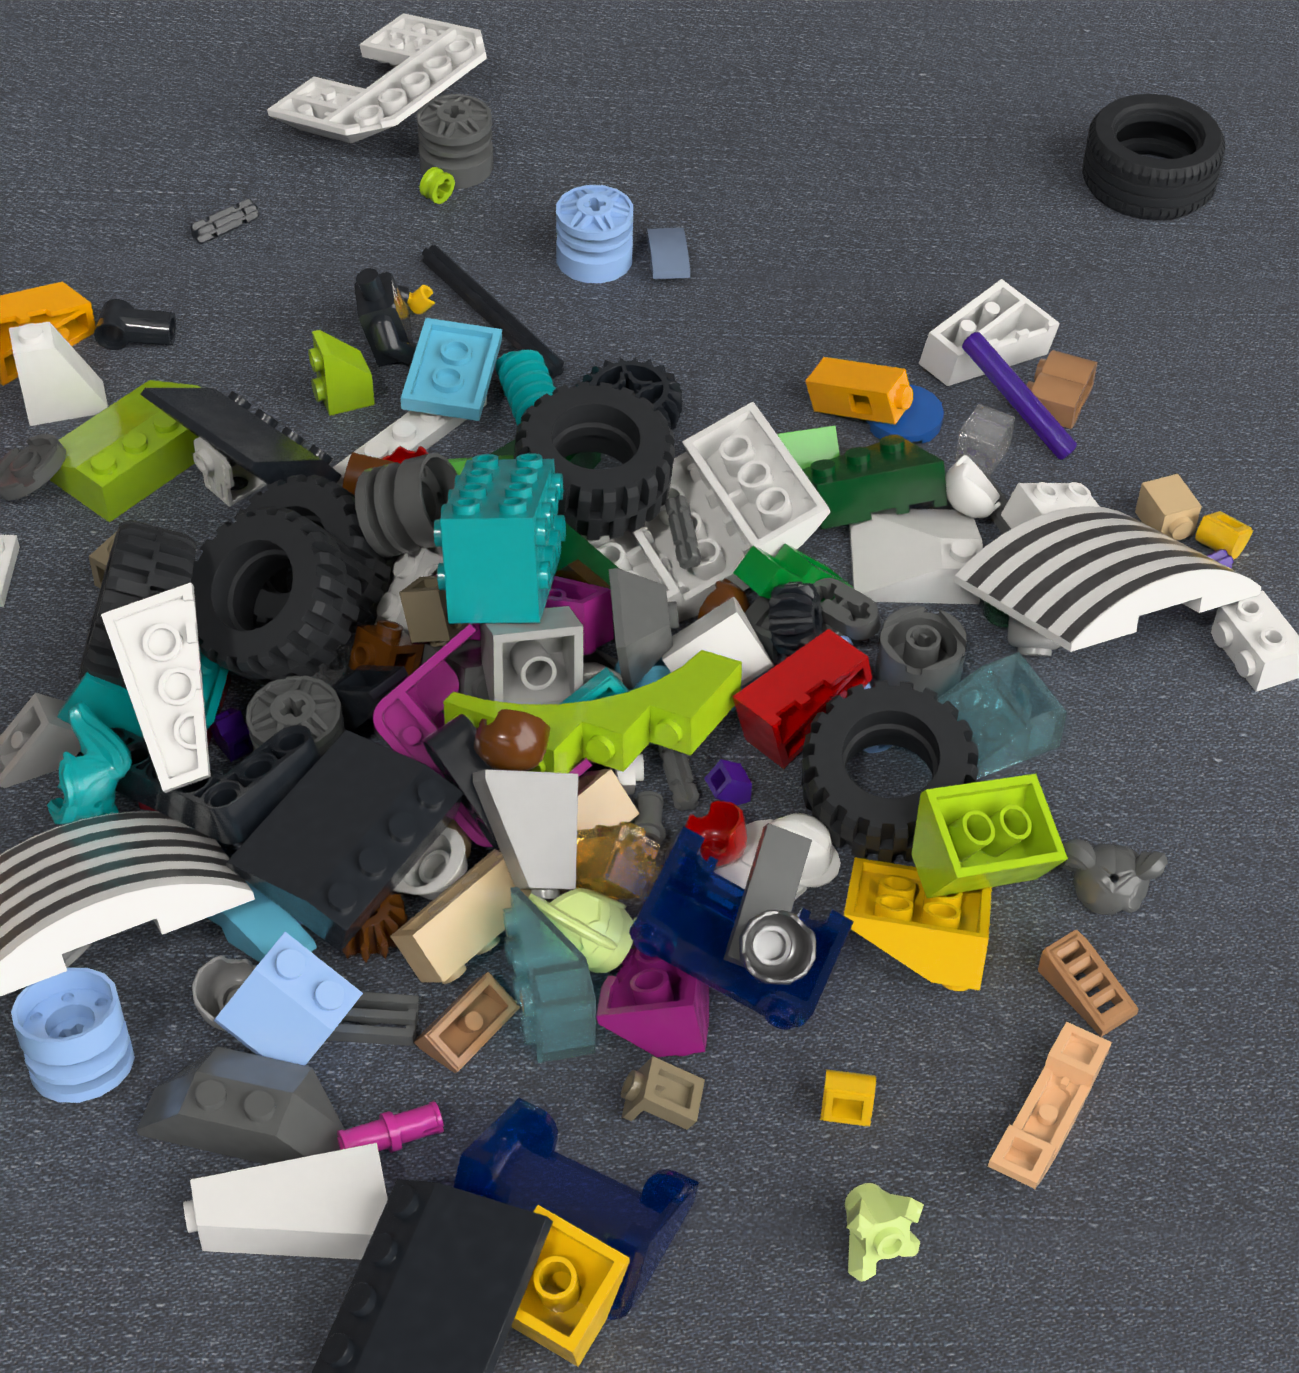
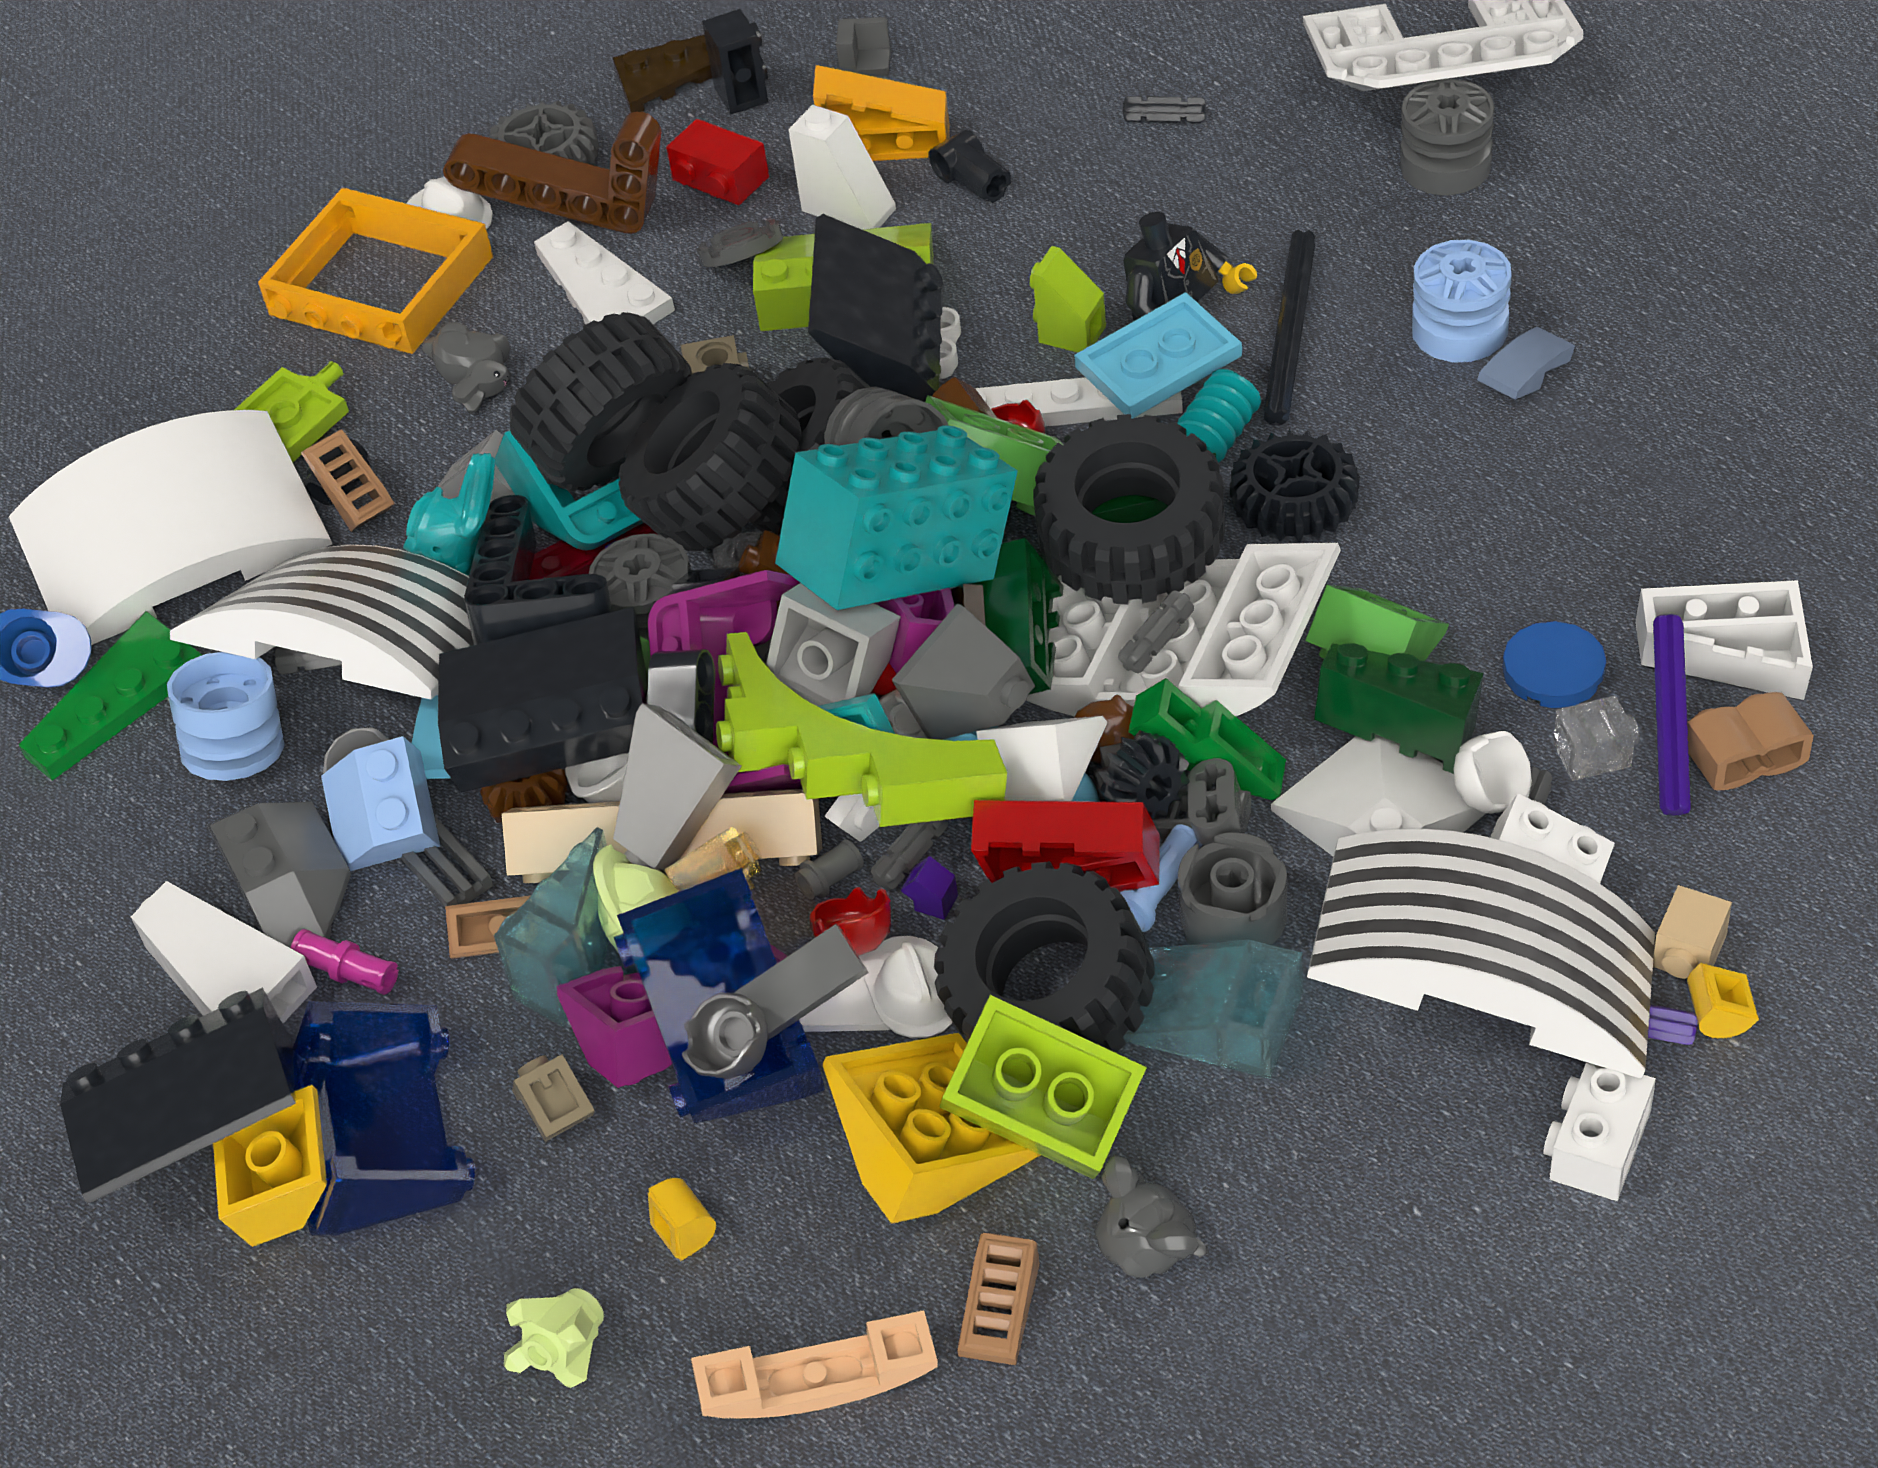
camera: 55 degrees right, 0 degrees up
white wing [101,583,211,793] -> none
lime bush [419,167,455,204] -> none
reddish brown hair [474,709,550,771] -> none
light orange brick [805,357,913,424] -> none

